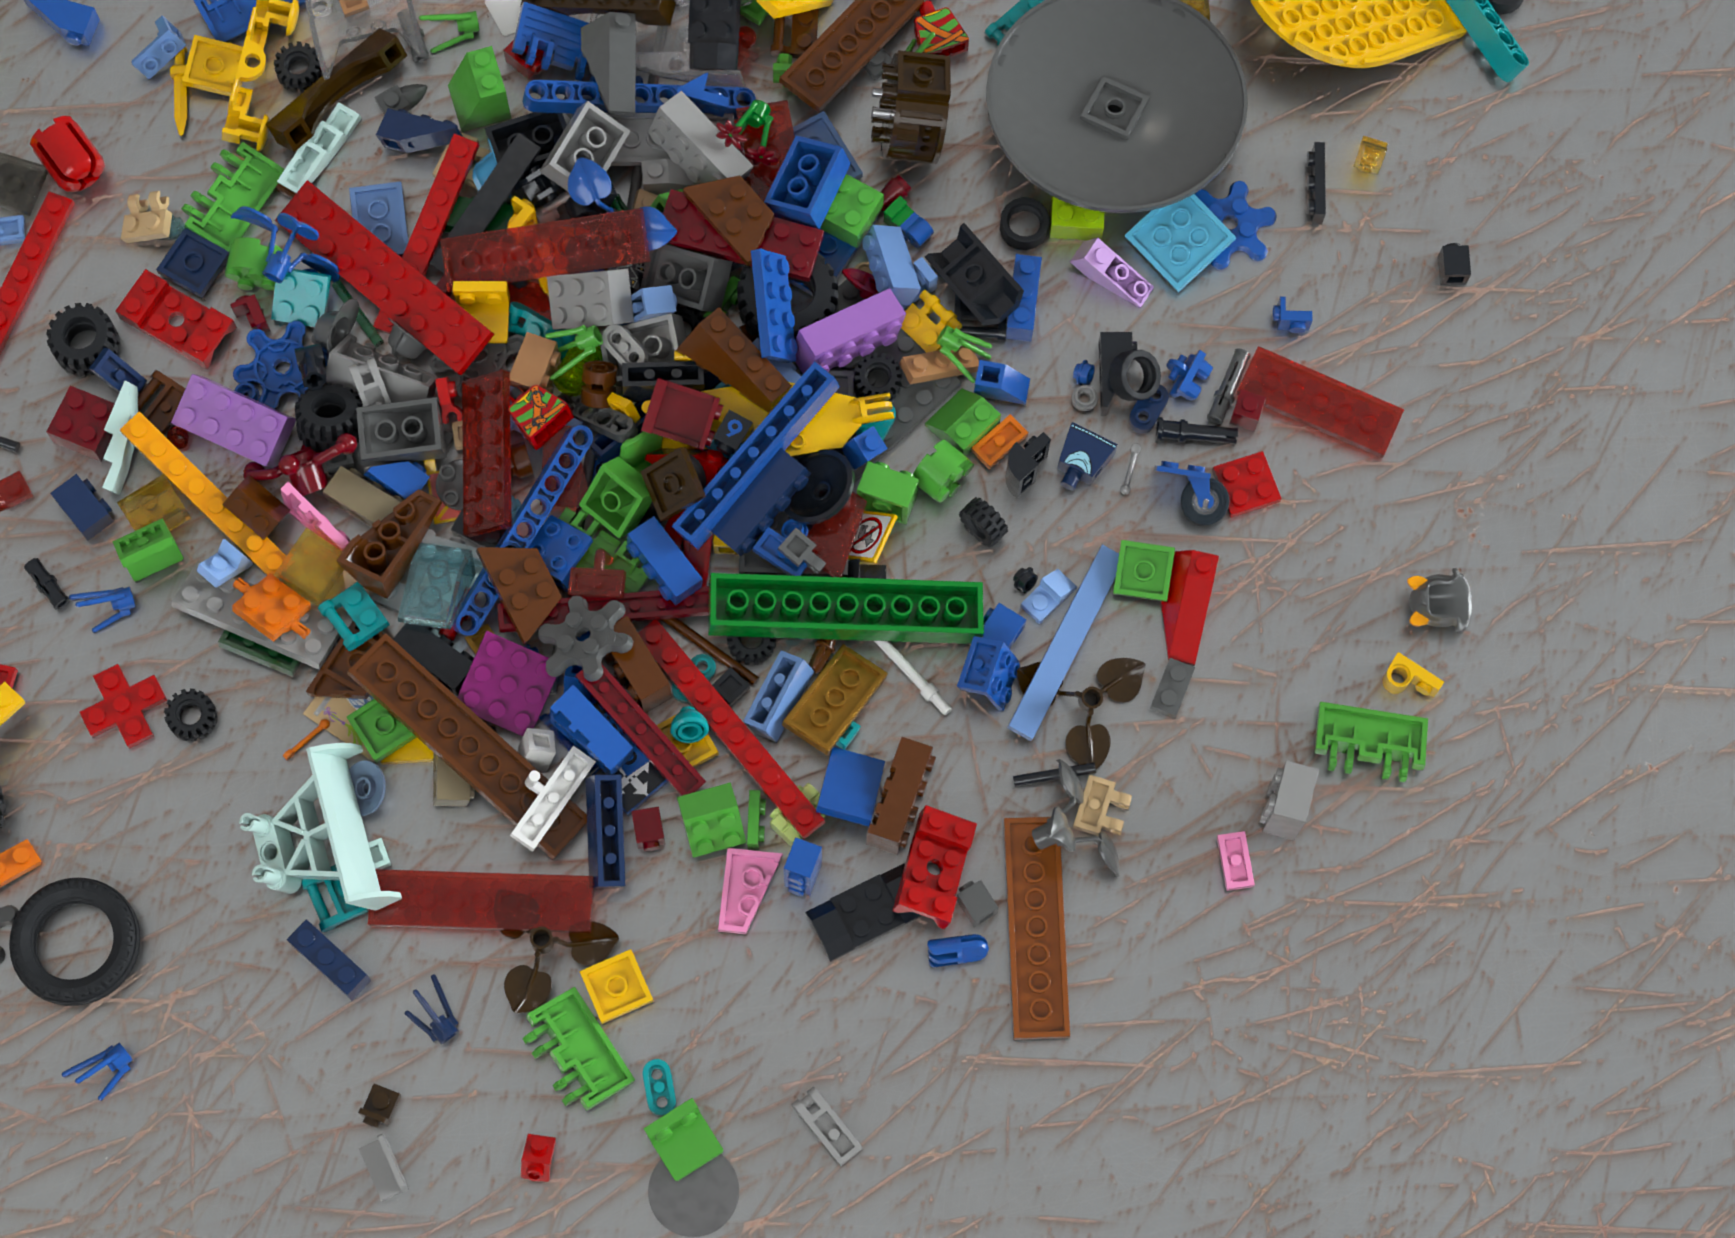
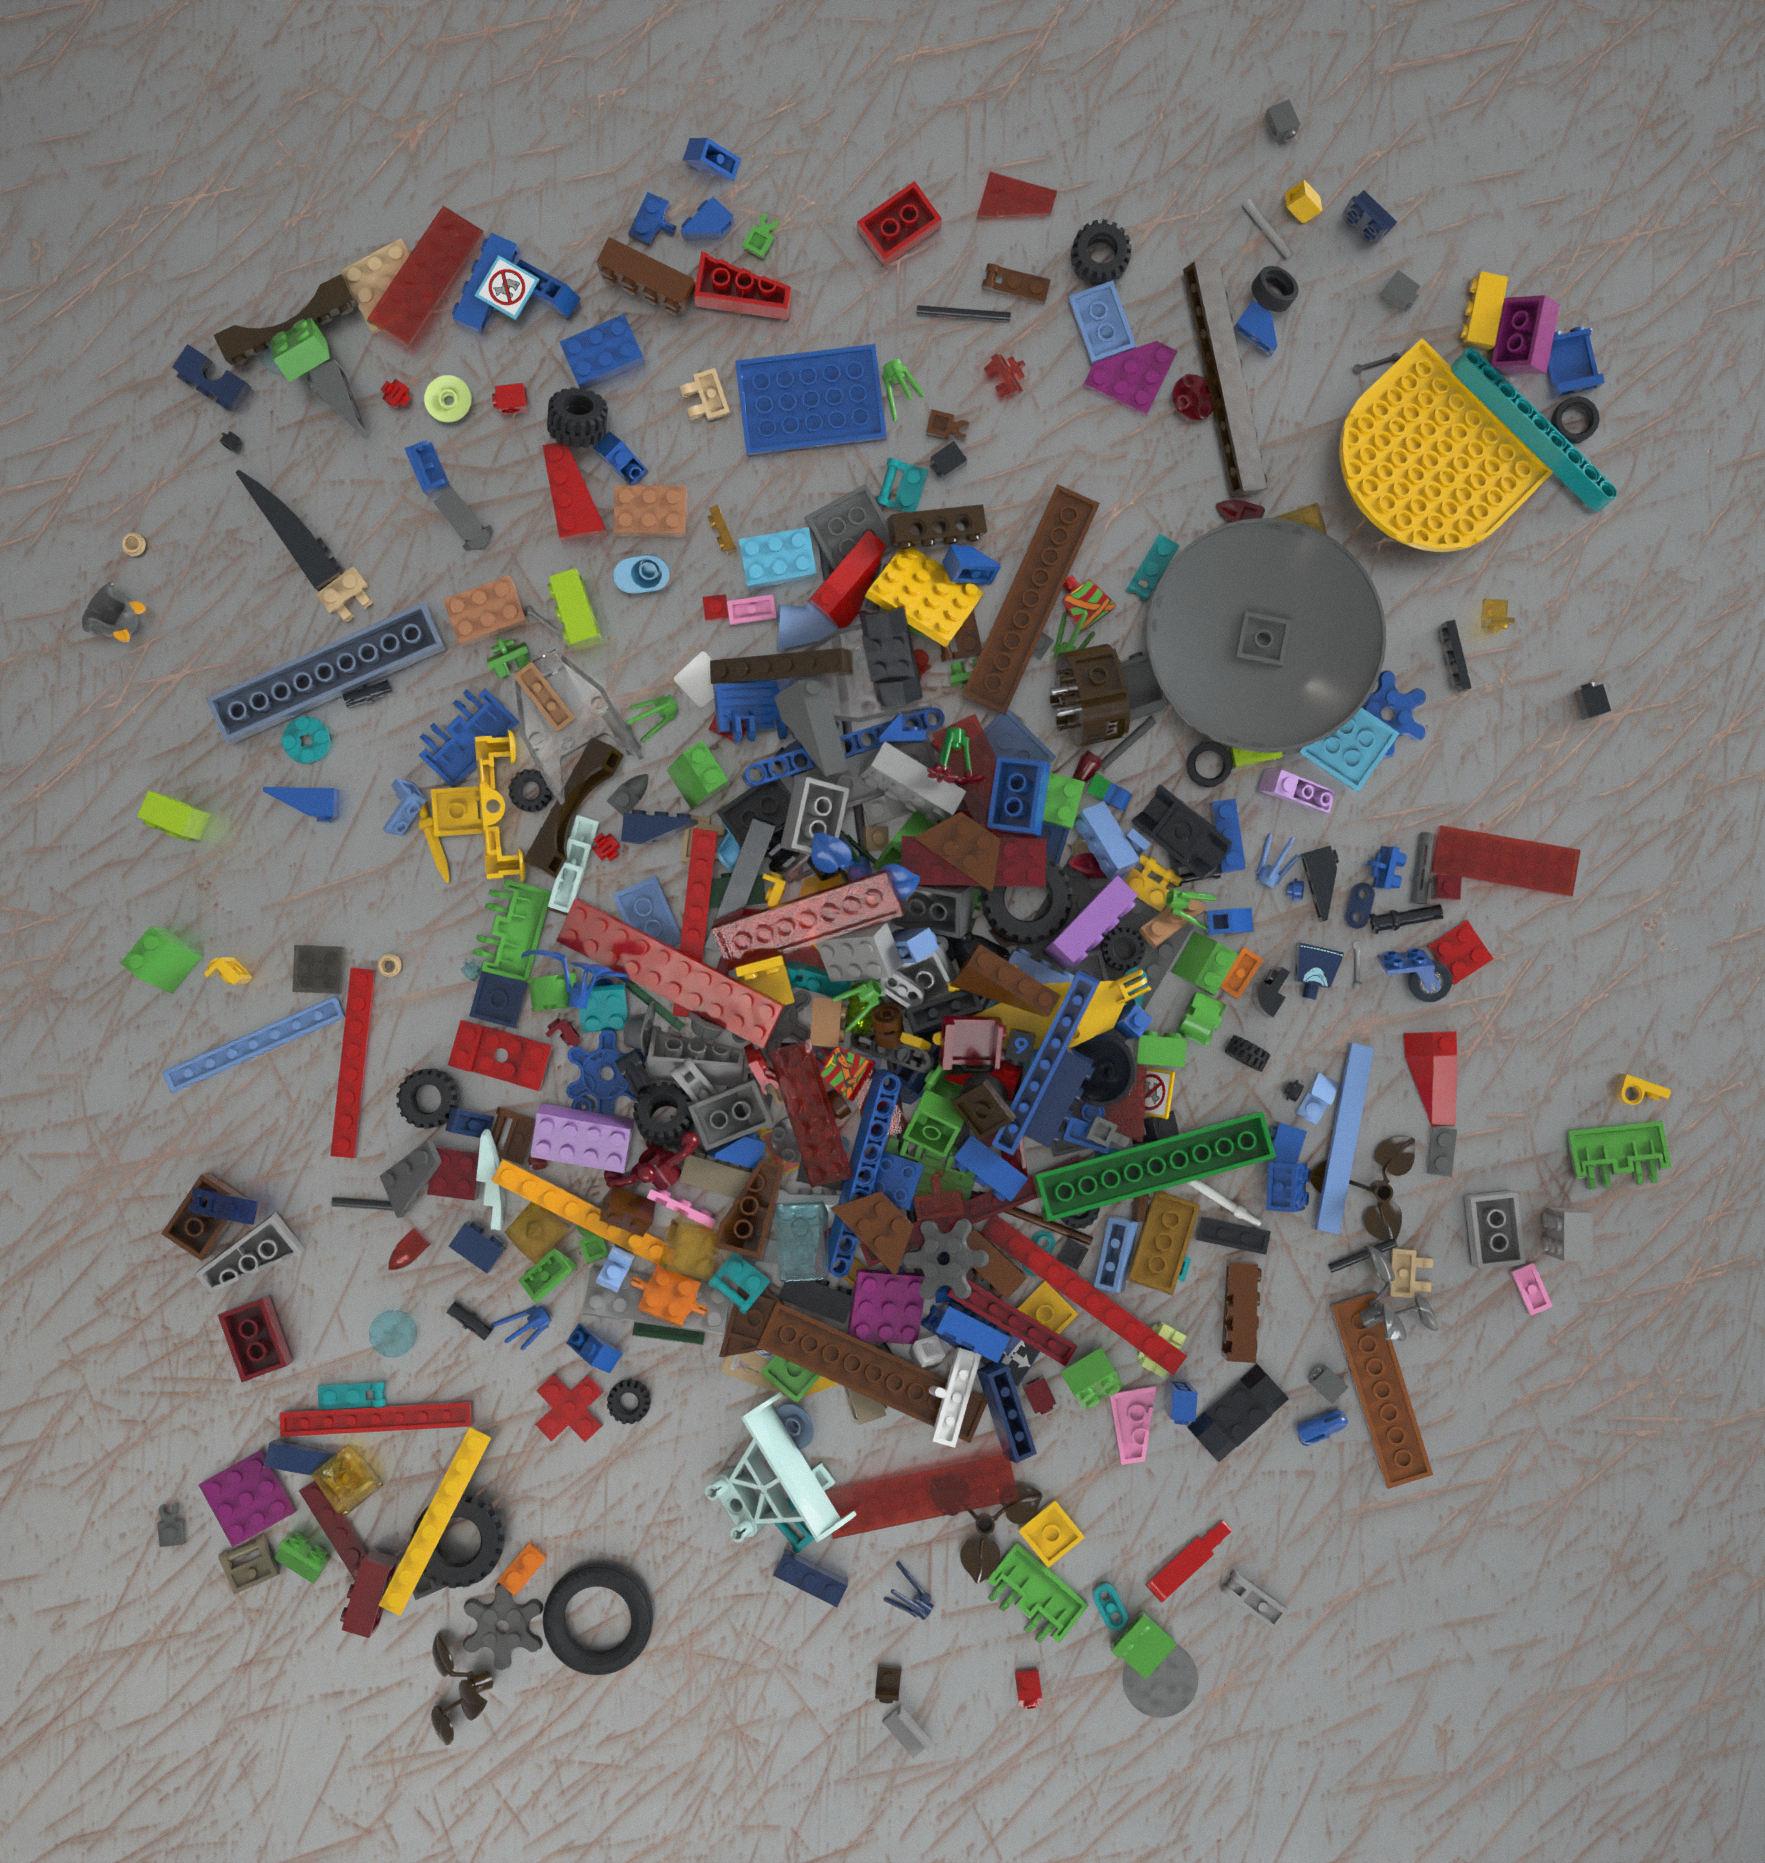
camera: 15 degrees left, 15 degrees up
red cylinder [30,116,105,192] -> none
blue plant [61,1042,133,1101] -> none
tan plate [121,191,172,243] -> none
orange hinge [283,719,330,760] -> none
teal brick [670,706,709,743] -> none
bright green plate [747,790,766,850] -> none
blue plate [751,249,798,363] -> none
blue tile [816,747,885,827] -> none
red piece [892,805,977,929] -> none
light grey plate [1071,385,1098,411] -> none
black tyre [1109,350,1161,401] -> none
bright green plate [1113,540,1175,602] -> none
blue bracket [1273,296,1313,333] -> none
dark grey hair [1407,568,1472,632] -> none
none -> tan plate [377,954,402,977]
none -> dark grey wing [380,1141,442,1218]
none -> blue slope [566,1323,622,1373]
none -> bright green plate [577,1225,609,1264]
none -> red gear [592,832,621,861]
none -> dark grey bar [1100,716,1157,770]
none -> dark grey panel [1119,652,1168,722]
none -> red piece [1145,1520,1232,1603]
none -> black plate [1196,1216,1271,1255]
none -> medium blue plant [1256,833,1299,888]
none -> light grey brick [1464,1190,1526,1269]

